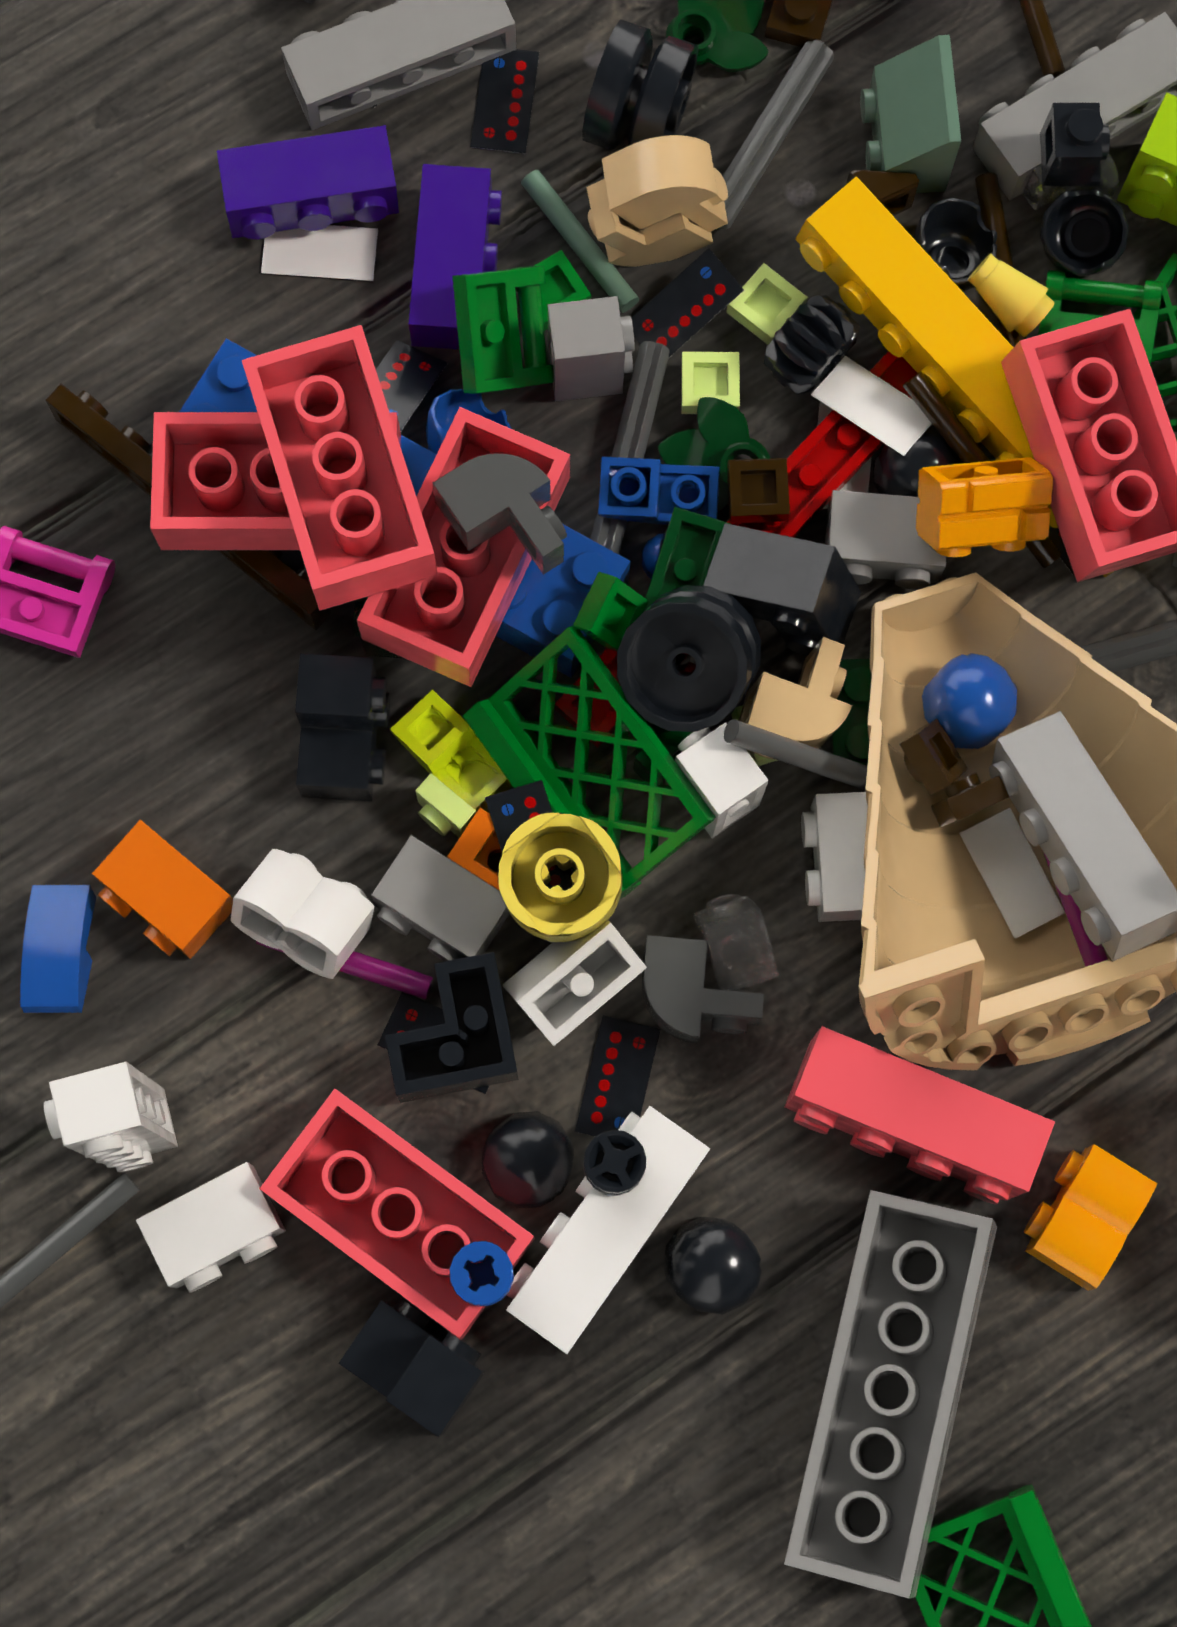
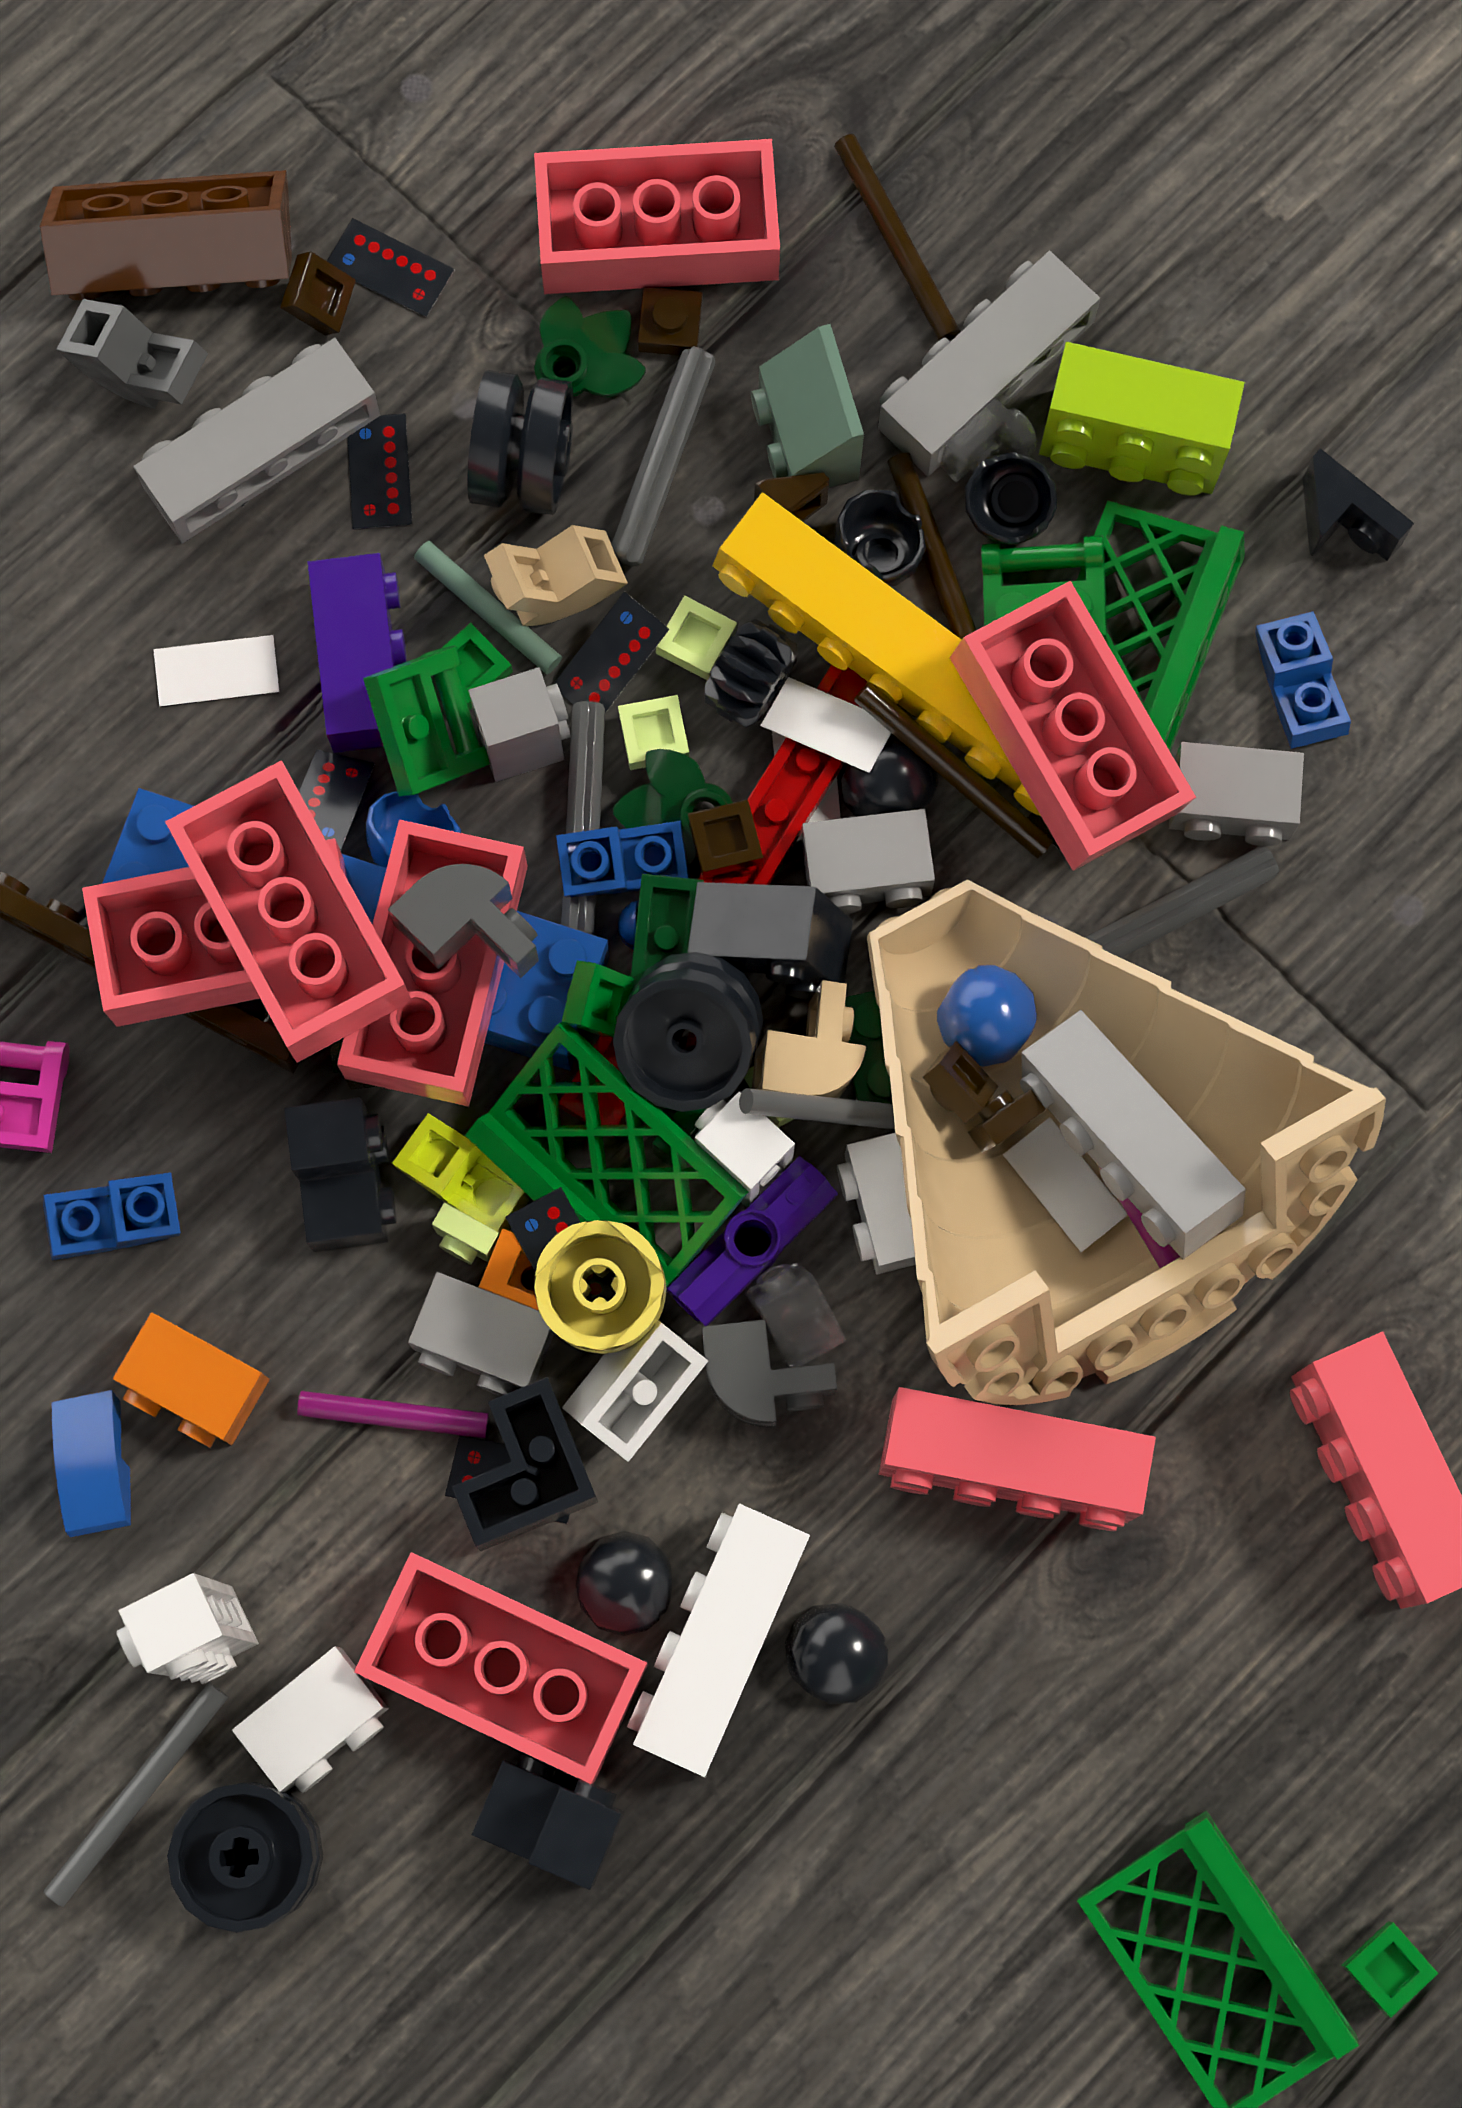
camera: 10 degrees left, 0 degrees up
dark purple brick [217,125,399,240] -> none
white brick [230,849,375,979] -> none
blue wheel [450,1241,514,1307] -> none
black sticker [575,1015,661,1137] -> none
black wheel [583,1130,646,1196] -> none
tan brick [602,135,728,232] -> none
light grey brick [784,1190,997,1599] -> none
light orange brick [916,457,1053,557] -> none
light yellow cone [968,253,1055,337] -> none
light orange brick [1024,1144,1158,1291] -> none
black brick [1040,103,1110,186] -> none
none -> blue slope [43,1172,181,1260]
none -> black wheel [167,1782,323,1933]
none -> dark purple piece [666,1156,838,1327]

